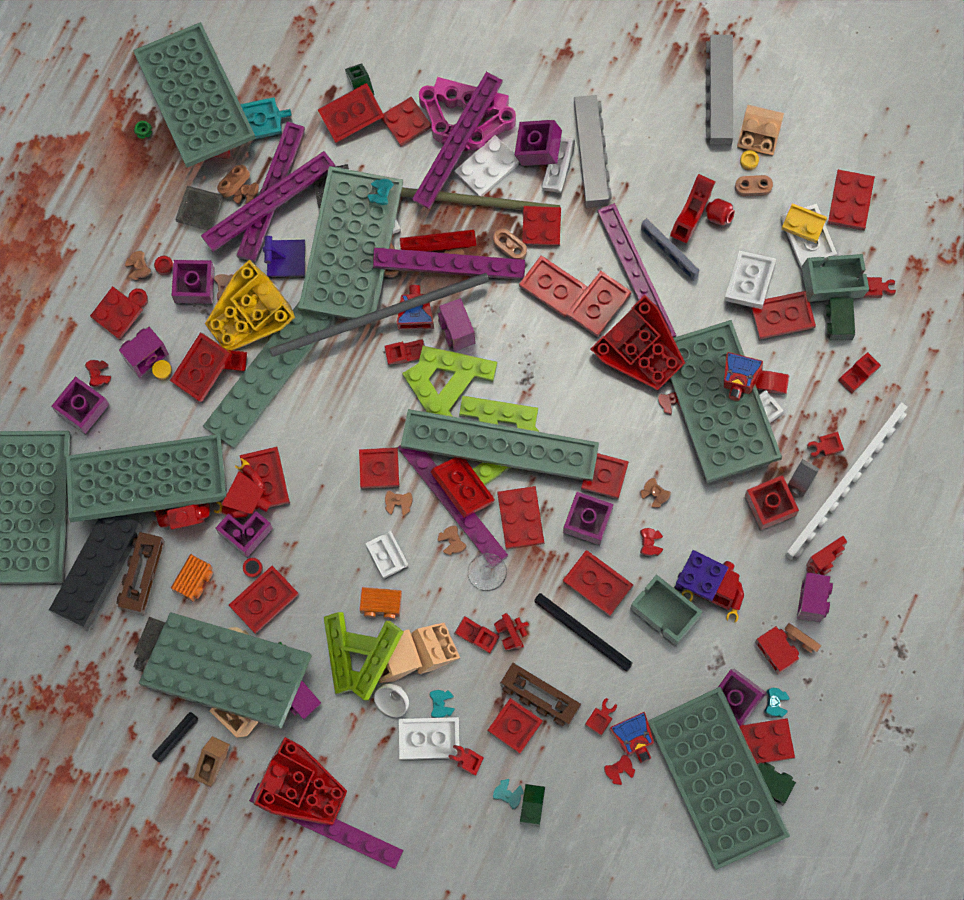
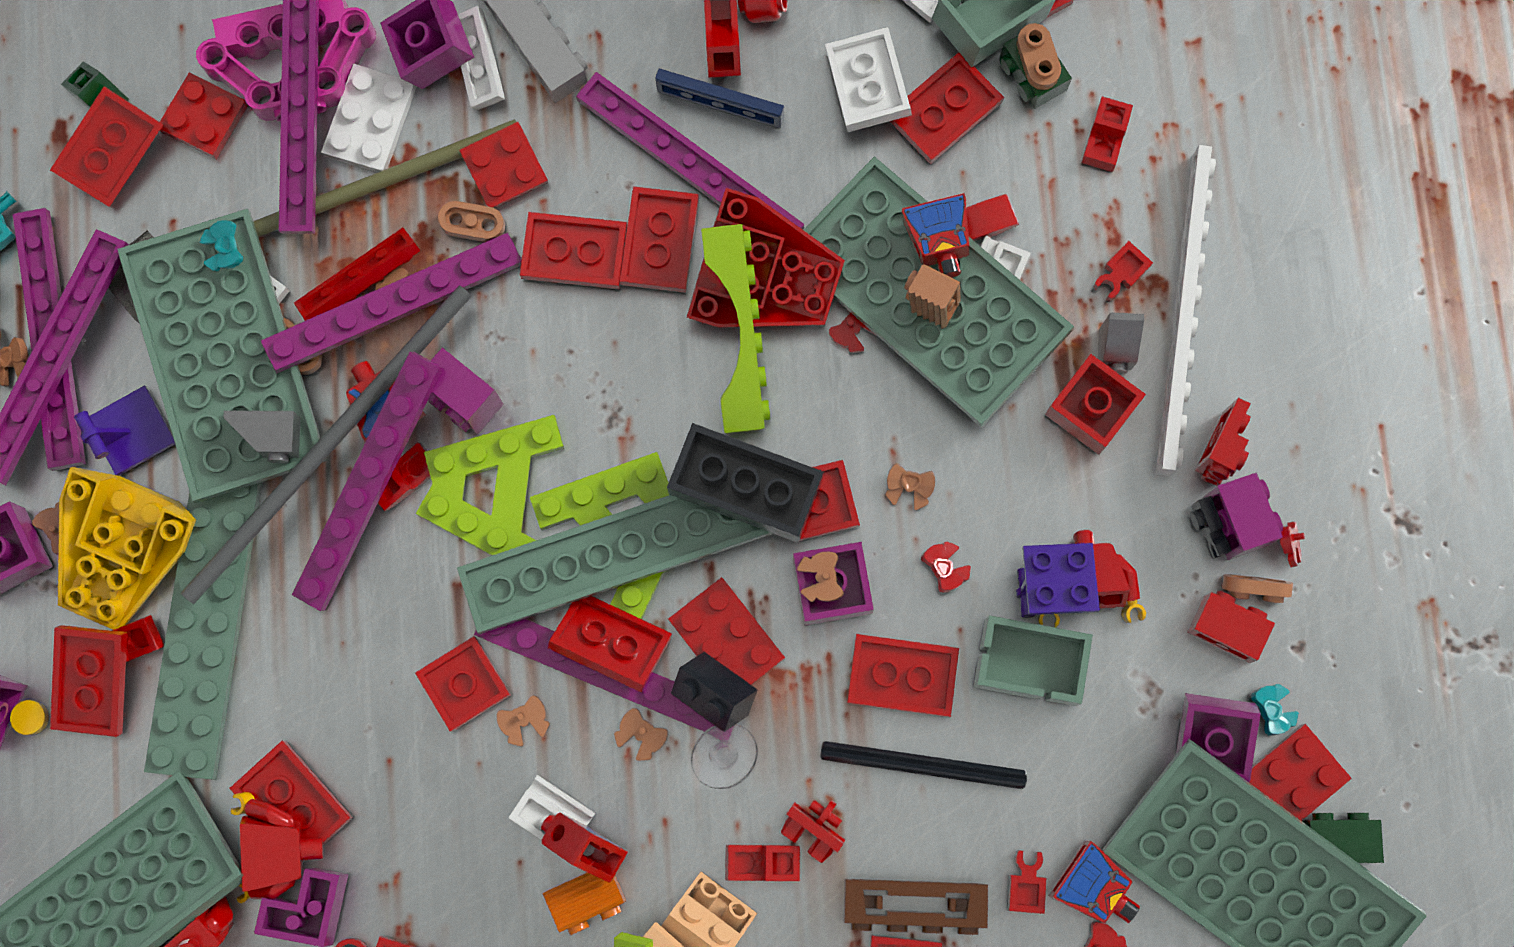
camera: 30 degrees left, 5 degrees up
none -> flat silver slope [223,411,301,463]
none -> magenta plate [292,352,444,611]
none -> red torso [541,812,628,883]
none -> black brick [667,423,824,543]
none -> black brick [671,652,758,732]
none -> lime arch [701,224,771,433]
none -> nougat piece [797,552,844,602]
none -> nougat brick [904,264,961,329]
none -> nougat plate [1017,23,1061,90]
none -> black plate [1190,496,1232,559]
none -> red piece [1280,521,1305,567]

